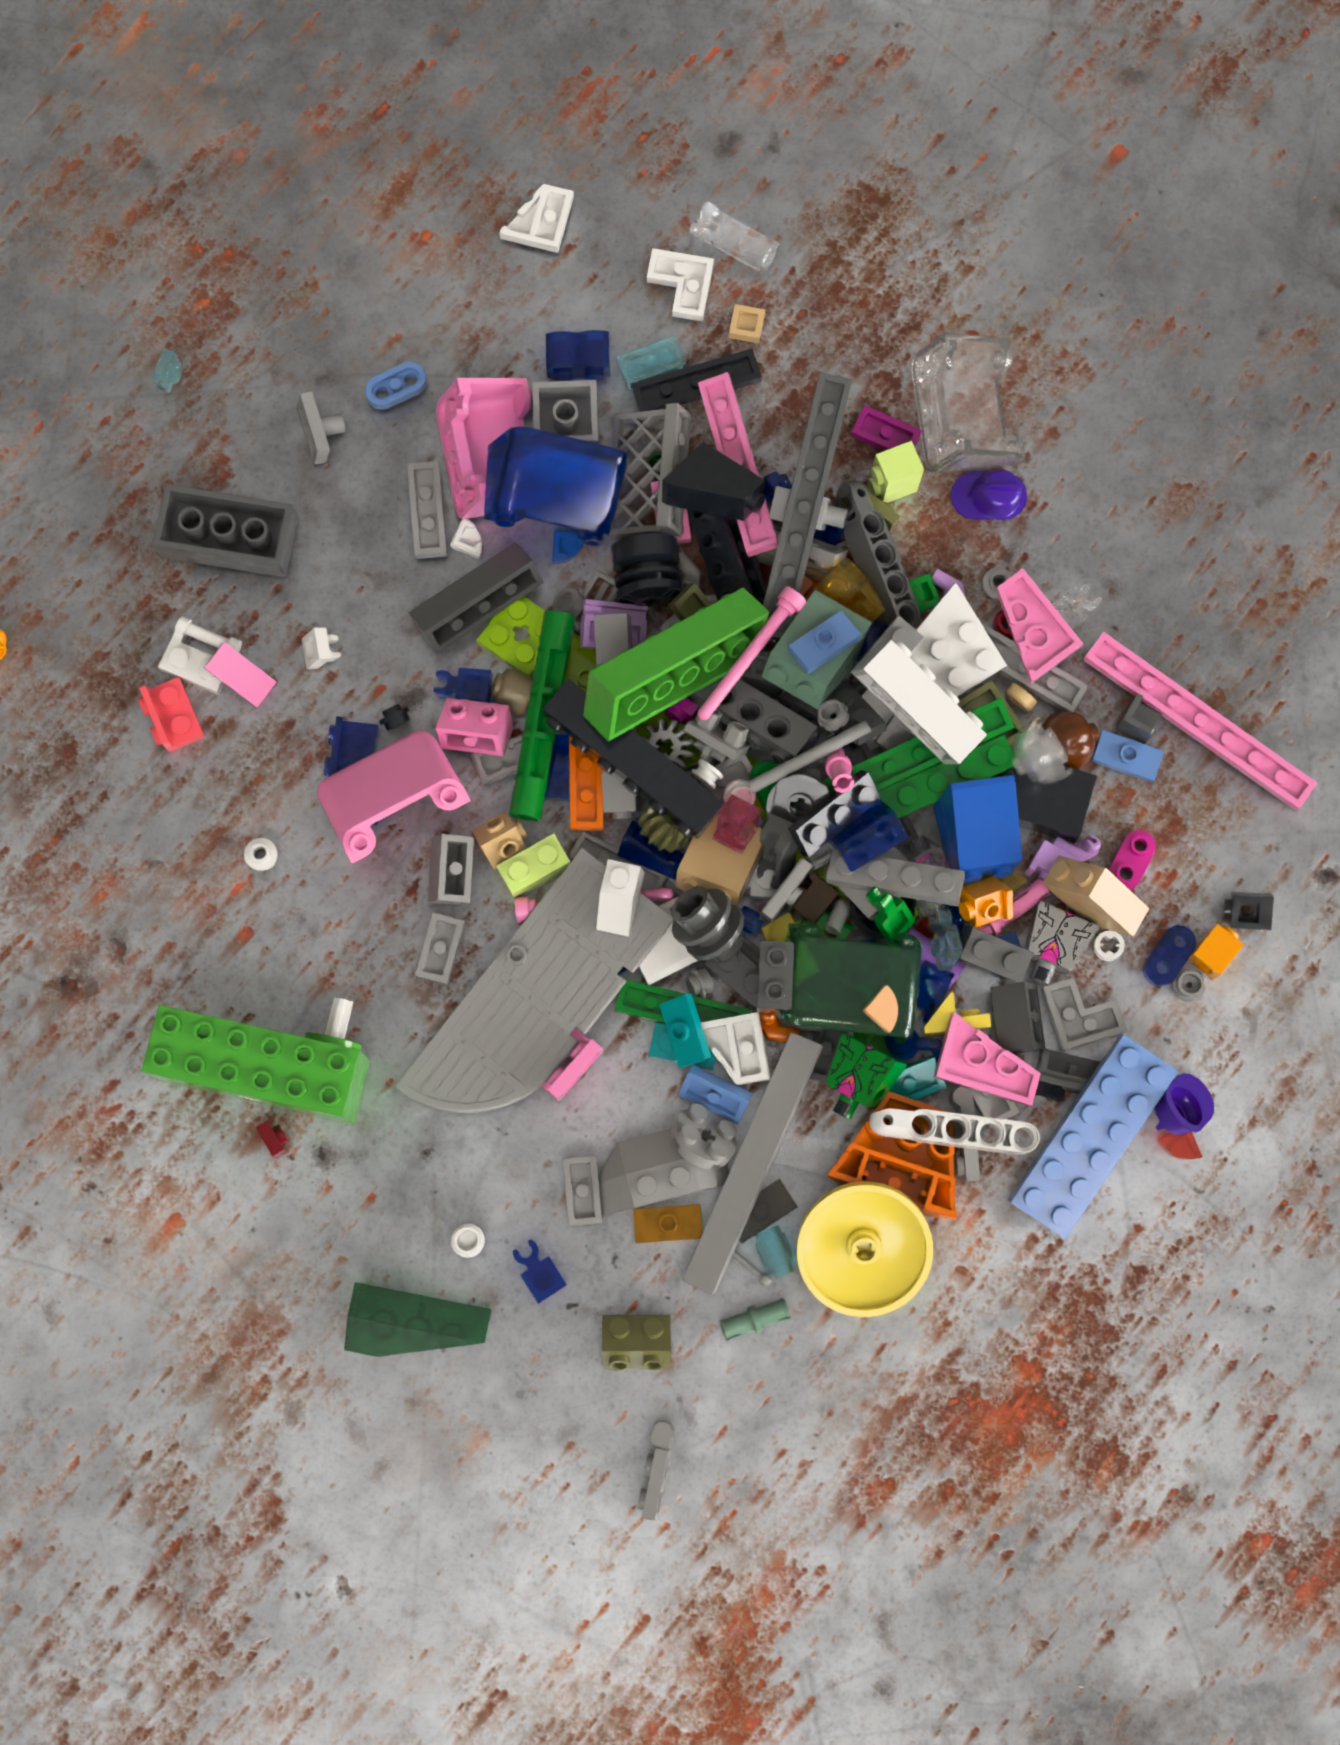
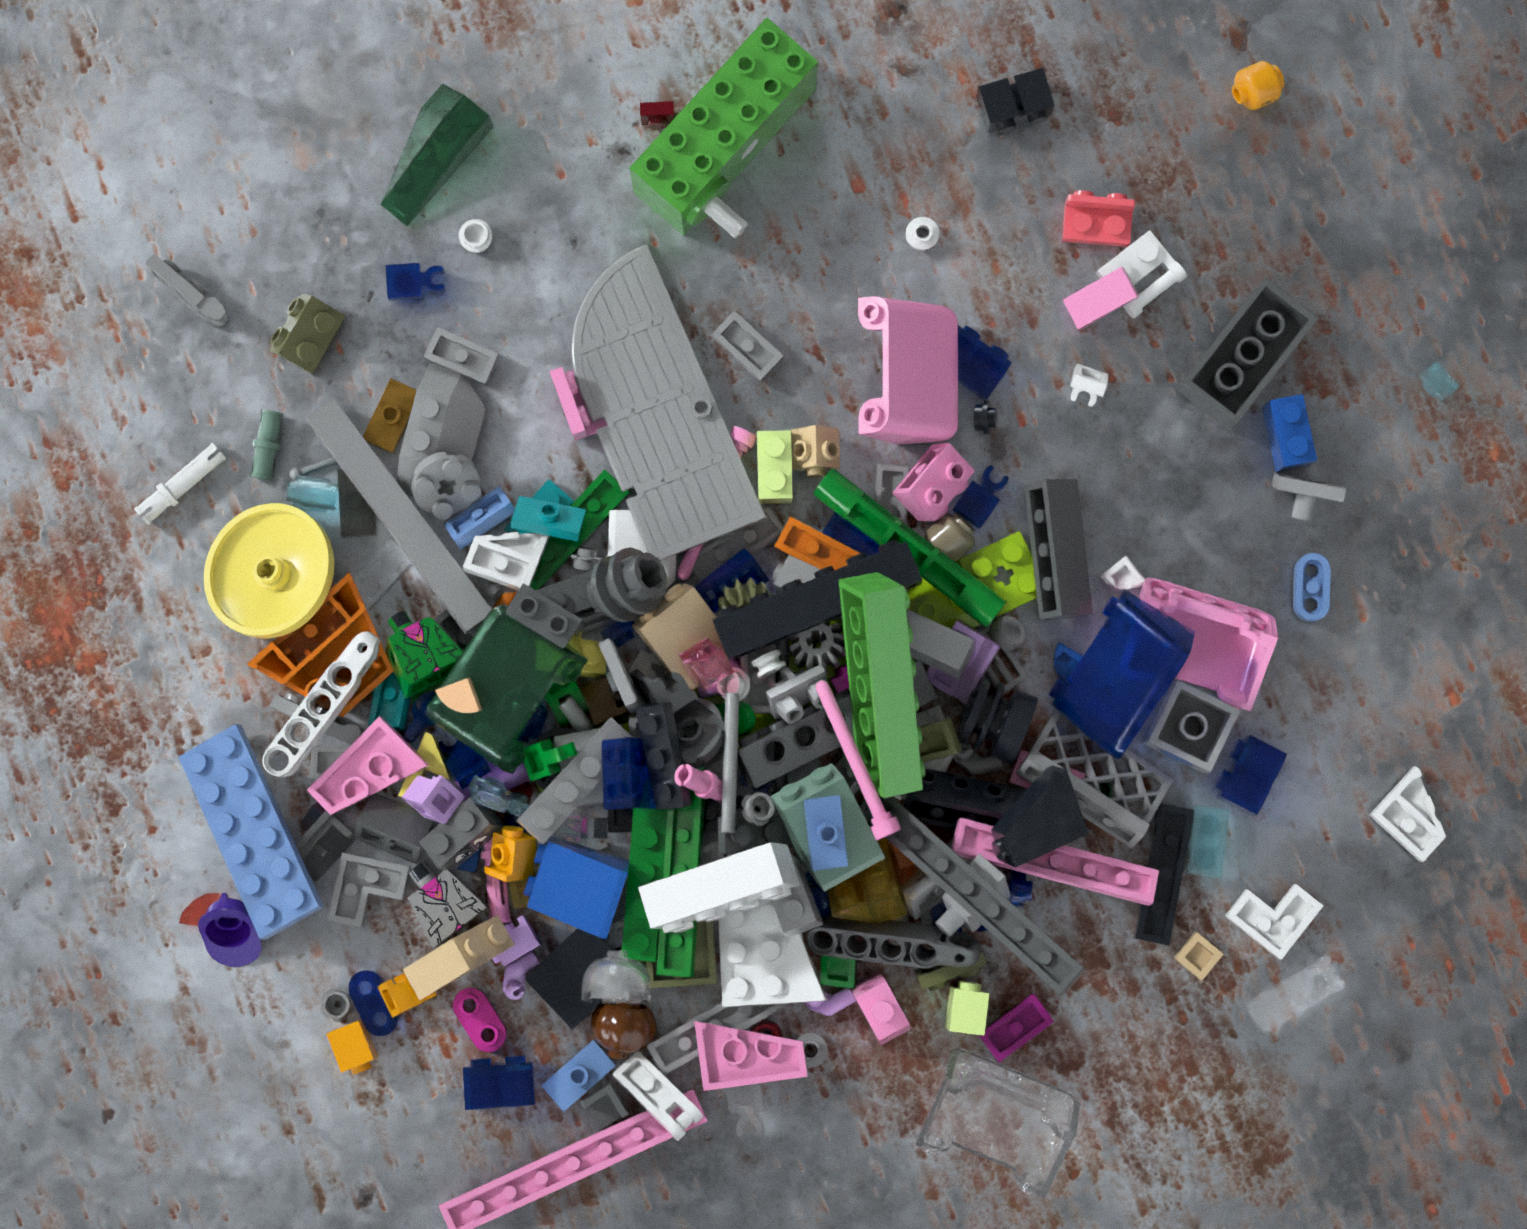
camera: 120 degrees right, 5 degrees up
light grey plate [407,461,447,559] -> none
light grey brick [428,834,474,906] -> none
white slope [596,859,645,937] -> none
dark purple piece [951,469,1027,520] -> none
tan tile [1004,683,1037,712] -> none
white bush [1093,930,1125,961] -> none
black brick [1223,892,1274,930] -> none
none -> white pin [134,443,227,525]
none -> light orange brick [377,973,437,1018]
none -> lavender brick [402,775,465,824]
none -> clear blue brick [463,1055,536,1110]
none -> white plate [613,1051,704,1141]
none -> bright pink torso [849,971,911,1046]
none -> black piece [976,68,1055,134]
none -> blue brick [1262,394,1317,473]

